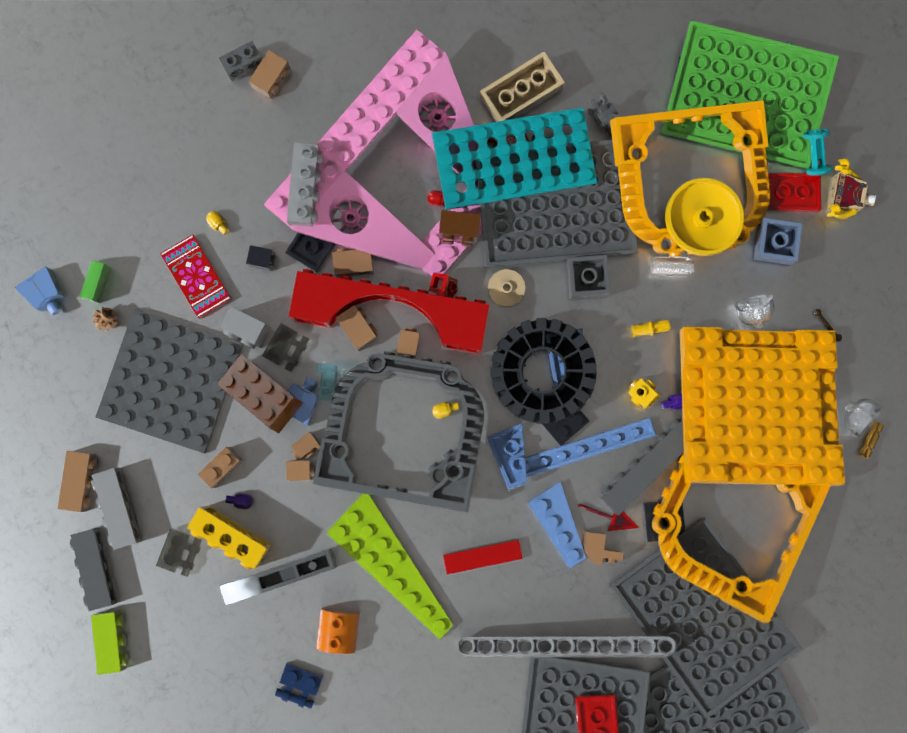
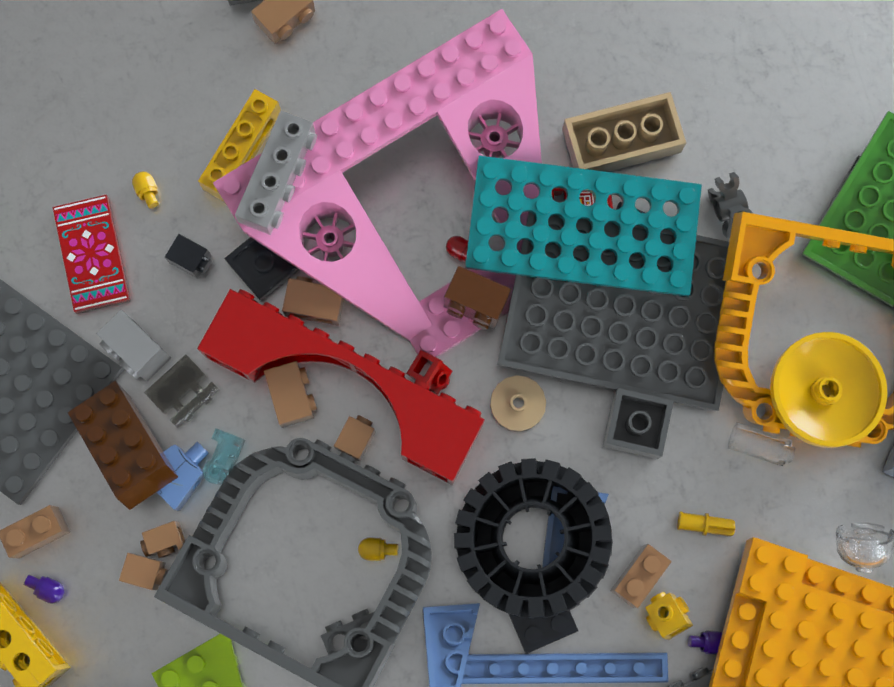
camera: 15 degrees right, 5 degrees down
none -> yellow brick [198,89,281,201]
none -> medium nougat brick [610,544,672,608]

